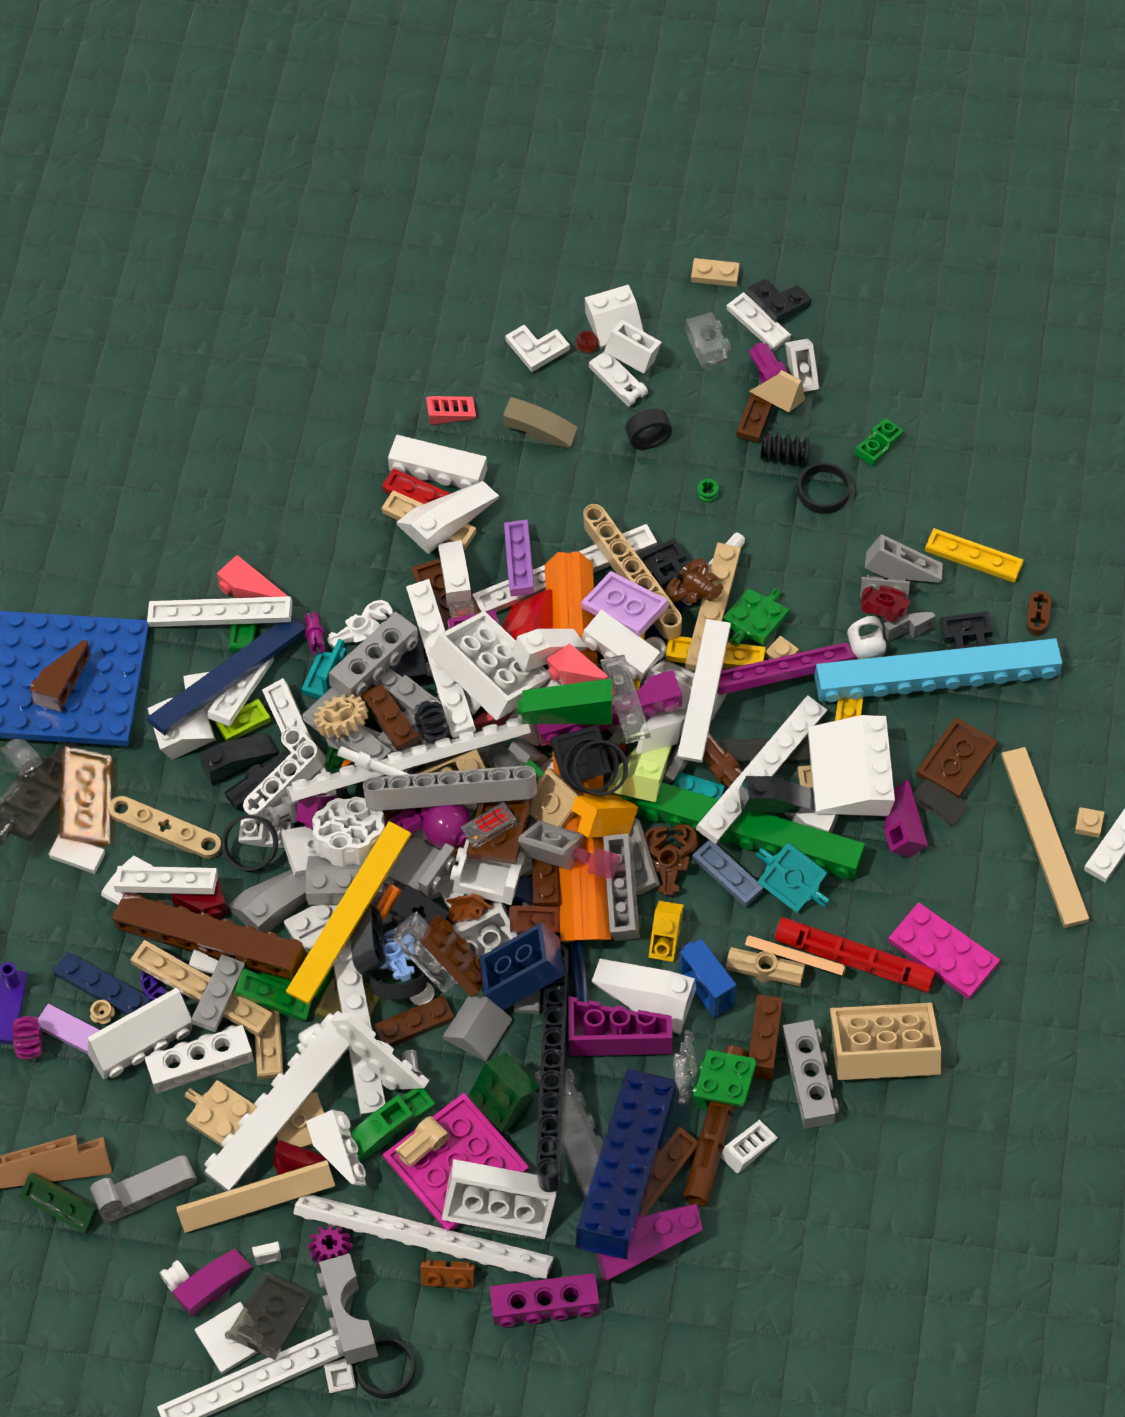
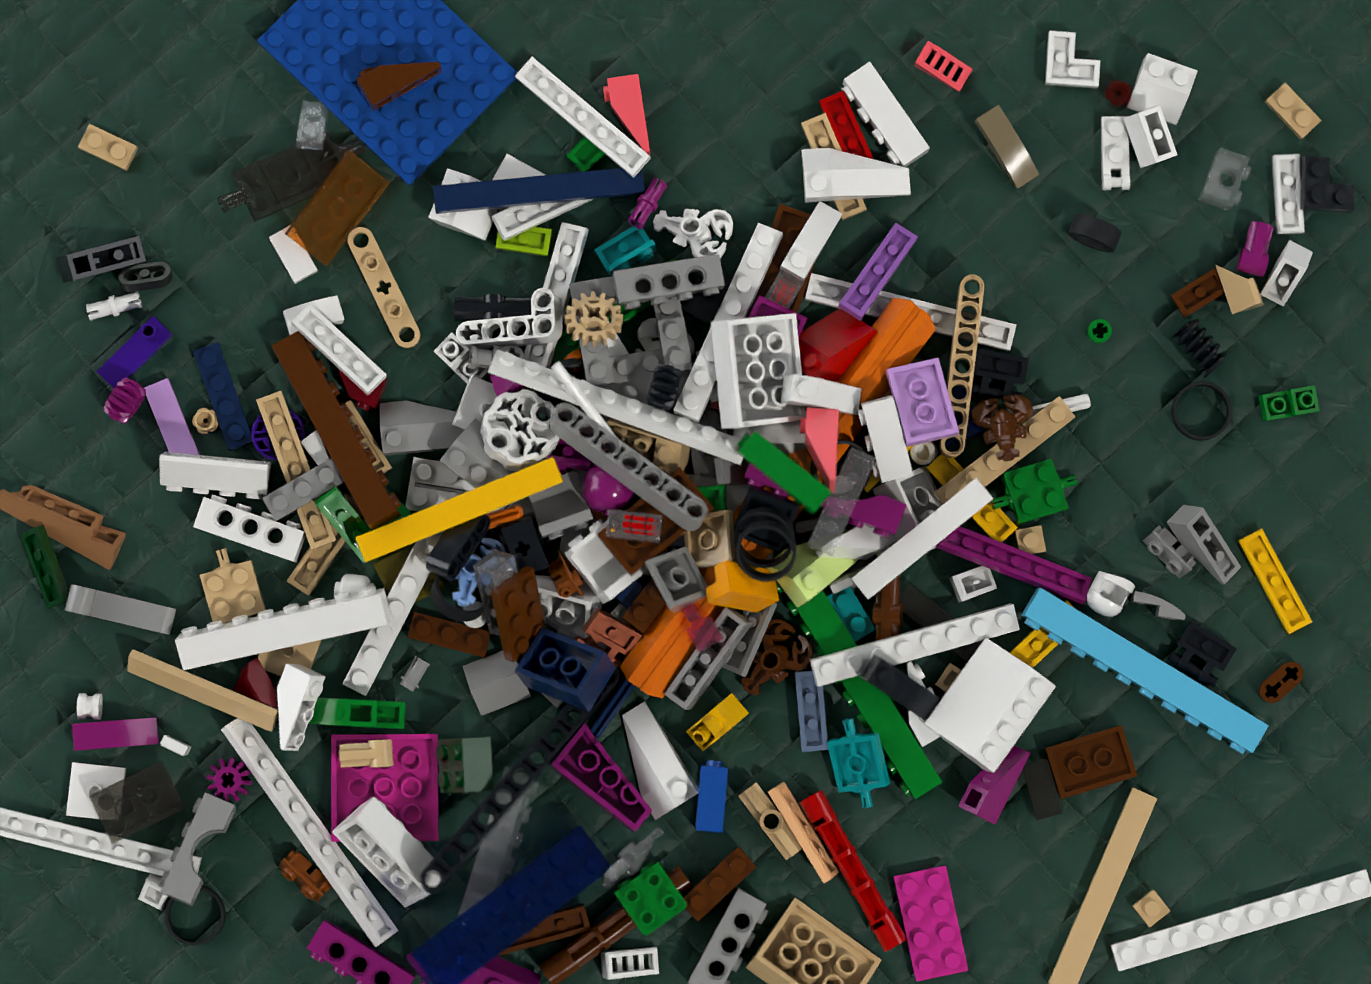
camera: 35 degrees right, 25 degrees up
black slope [198,733,278,786] -> none
black tyre [222,815,279,871] -> none
white wing [330,1012,429,1090] -> none
reddish brown plate [361,684,419,752] -> none
dark red plate [861,585,910,622] -> none
none -> white slope [949,566,997,603]

